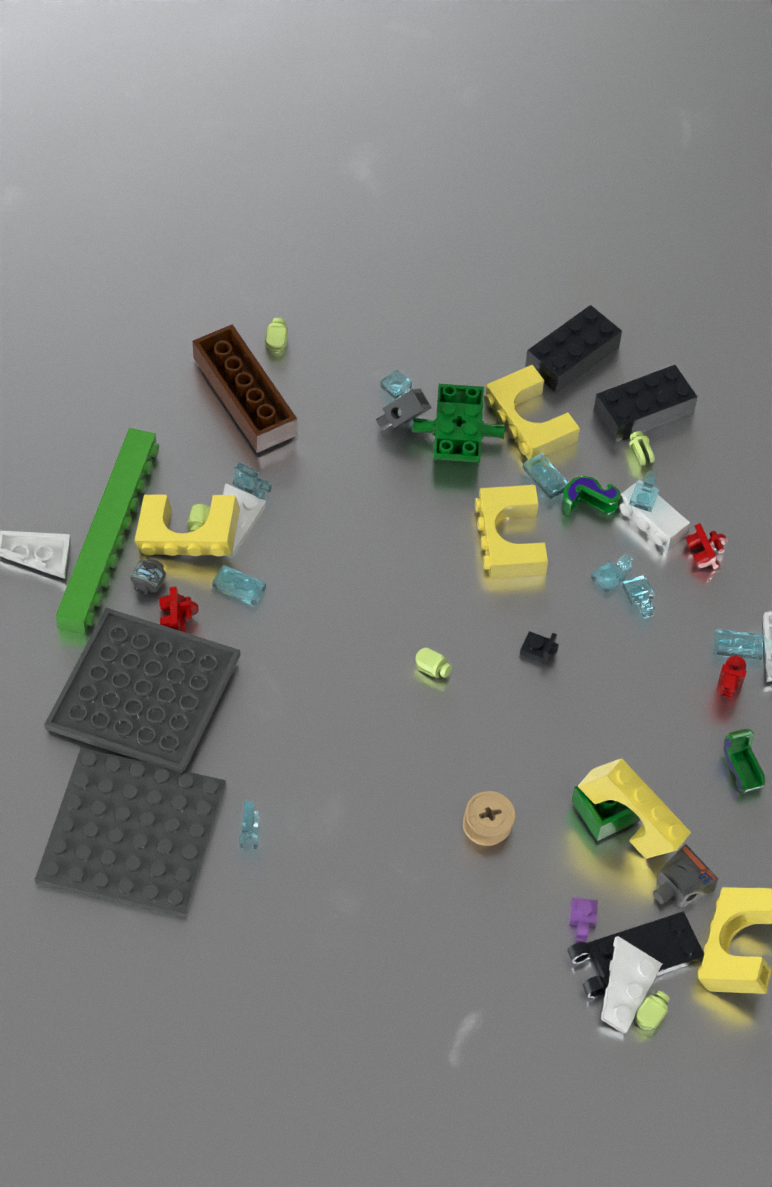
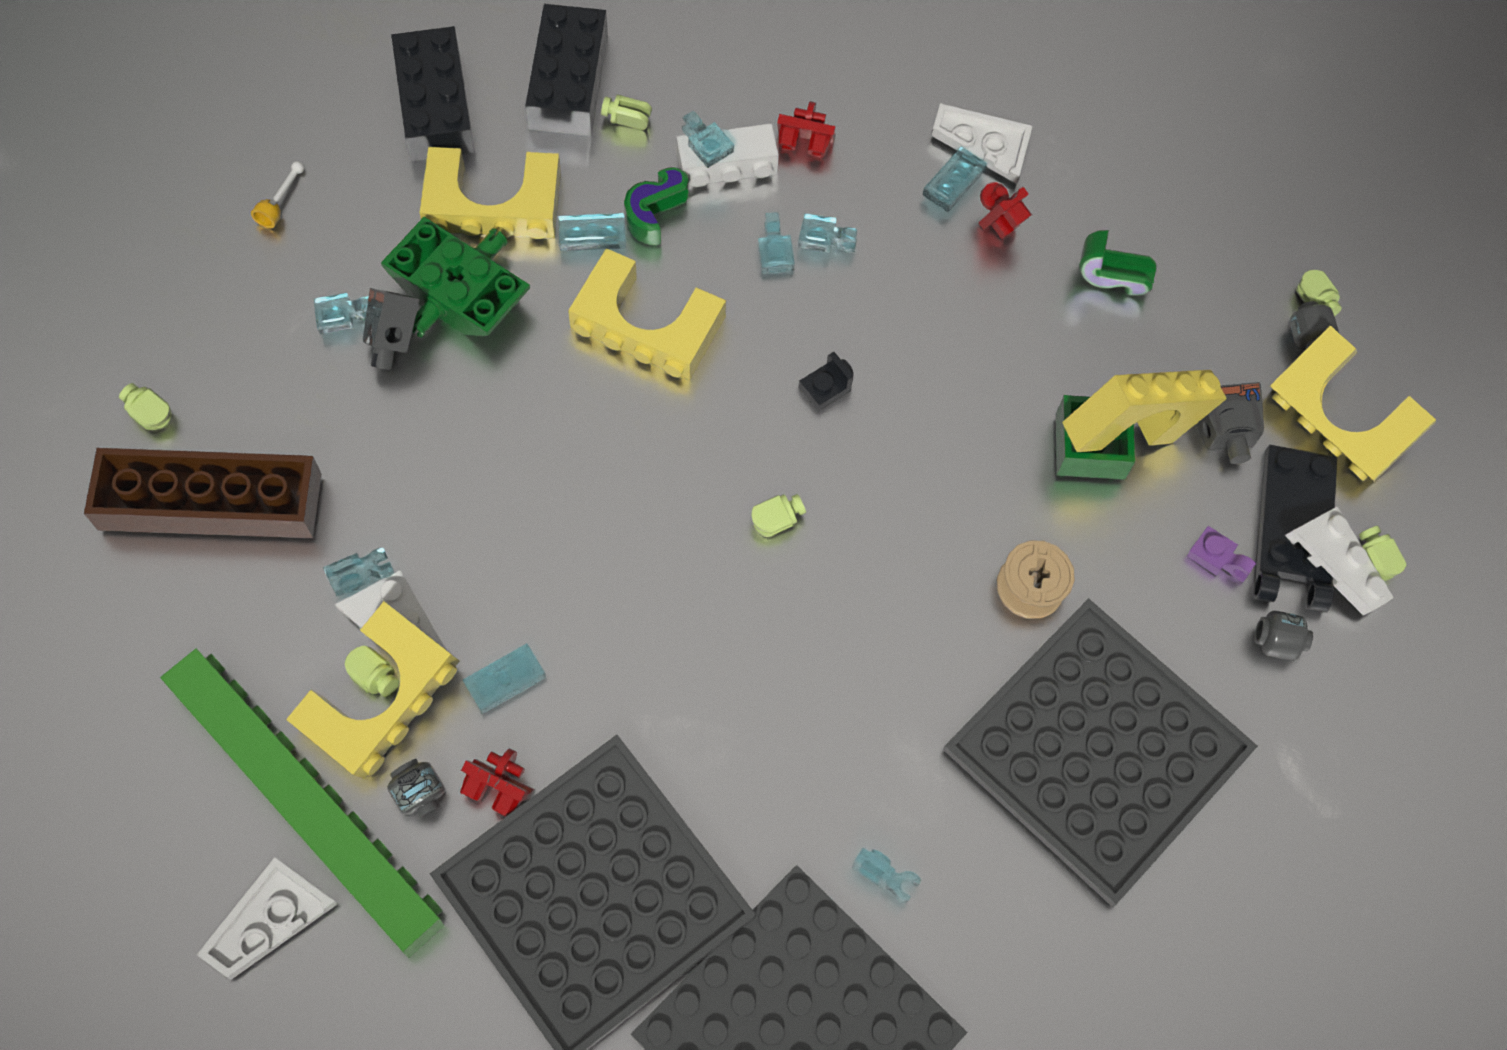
camera: 60 degrees left, 10 degrees up
none -> yellow hinge [251,161,304,229]
none -> dark grey plate [943,598,1258,907]
none -> dark grey head [1255,610,1313,661]

